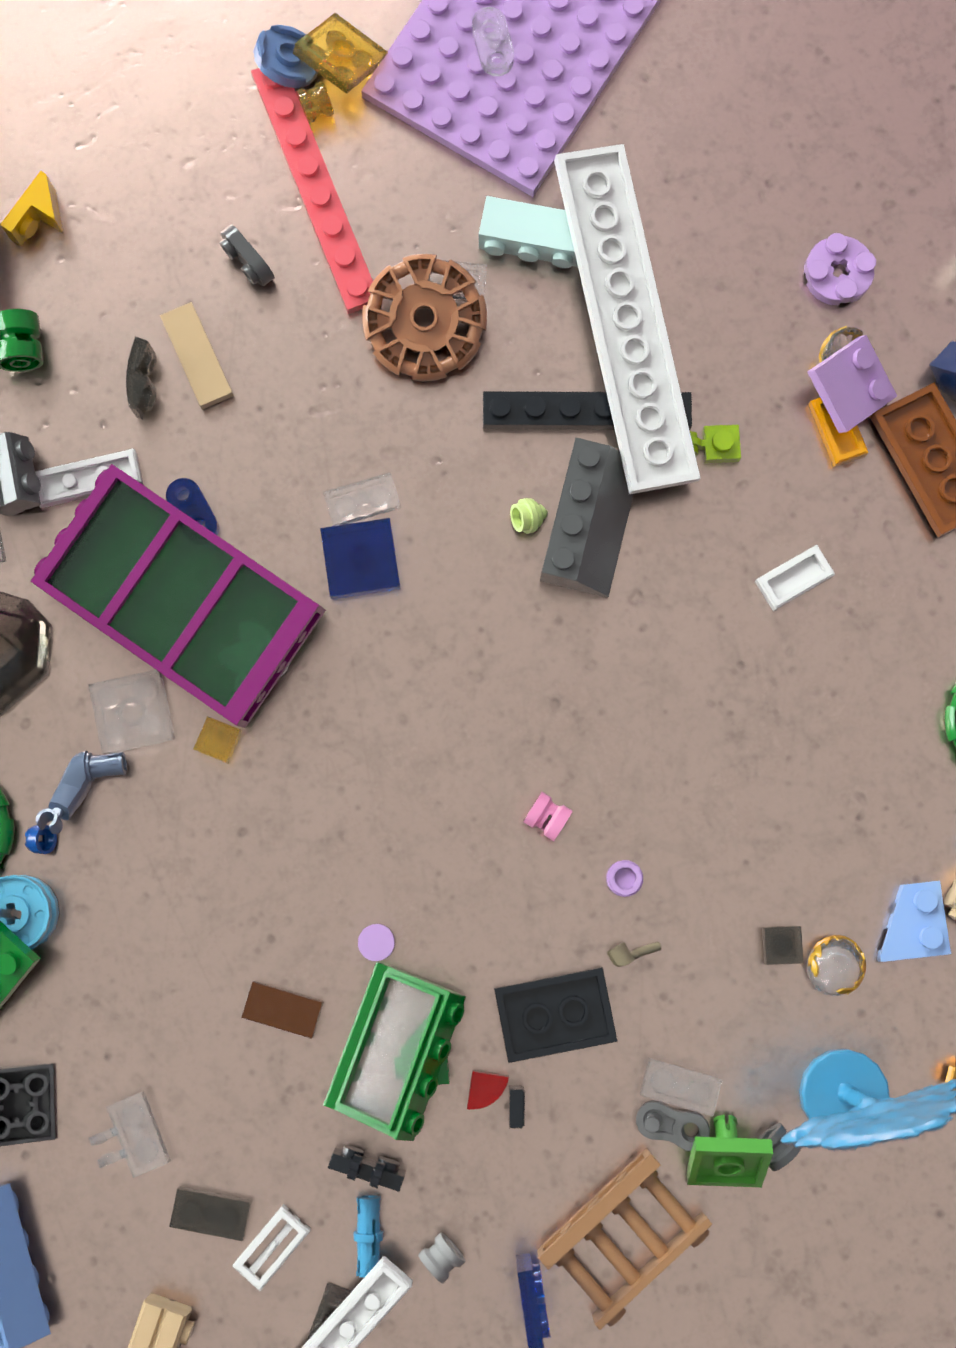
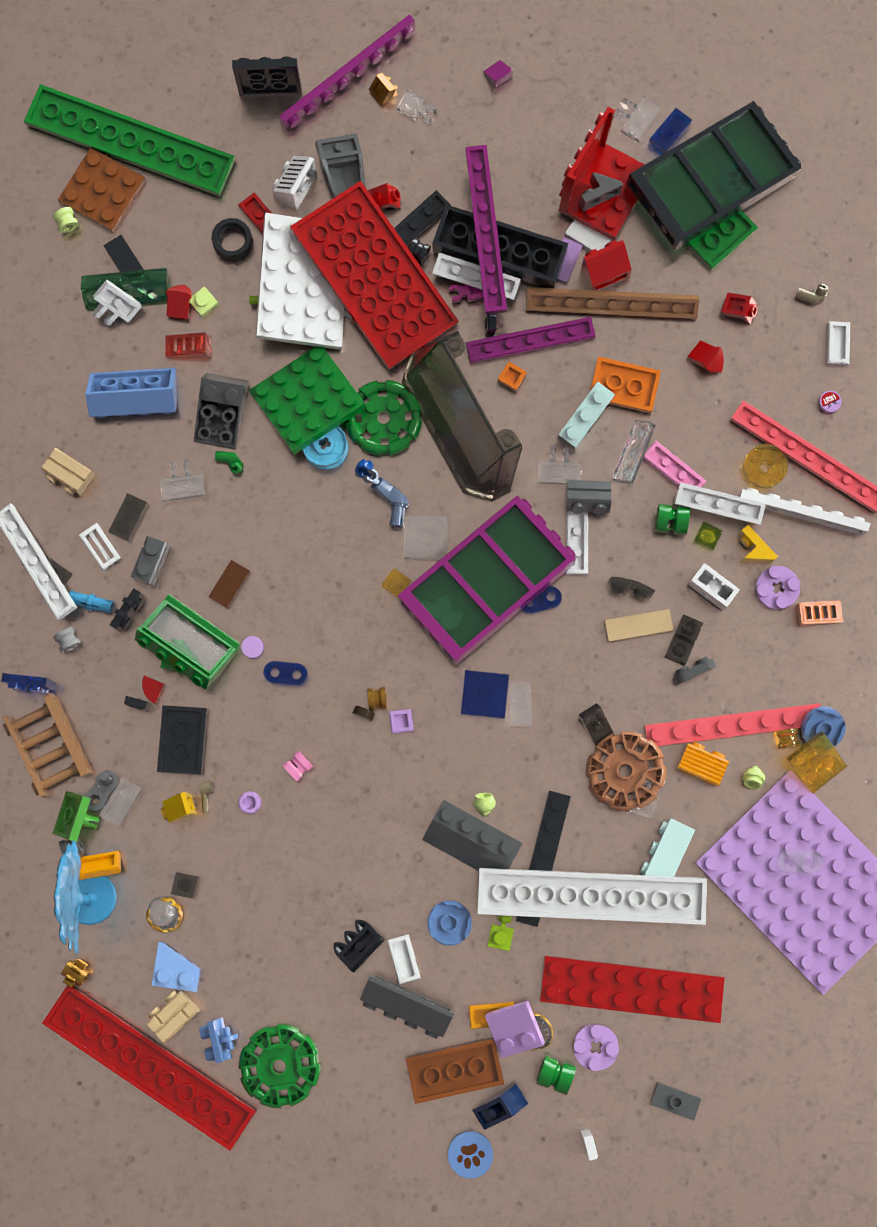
camera: 105 degrees right, 0 degrees up
none -> light orange tile [79,851,121,880]
none -> dark grey brick [131,536,171,588]
none -> yellow slope [160,792,197,823]
none -> green arm [215,451,243,474]
none -> clear blue plate [263,661,308,686]
none -> black plate [334,920,385,973]
none -> dark brown tile [352,705,375,721]
none -> dark grey slope [360,974,454,1039]
none -> pearl gold wheel [367,687,387,710]
none -> lavender tile [389,709,414,734]
none -> medium blue tile [428,901,472,946]
none -> green wheel [536,1055,576,1095]
none -> red plate [540,956,725,1023]
none -> clear smoke slope [579,703,615,746]
none -> dark grey plate [650,1082,701,1121]
none -> clear smoke slope [665,614,703,666]
none -> light orange brick [676,742,729,787]
none -> white brick [688,563,740,611]
none -> clear neon green tile [693,521,723,551]
none -> yellowish green plate [742,765,765,790]
none -> lavender plate [755,565,801,610]
none -> slope [796,601,843,626]

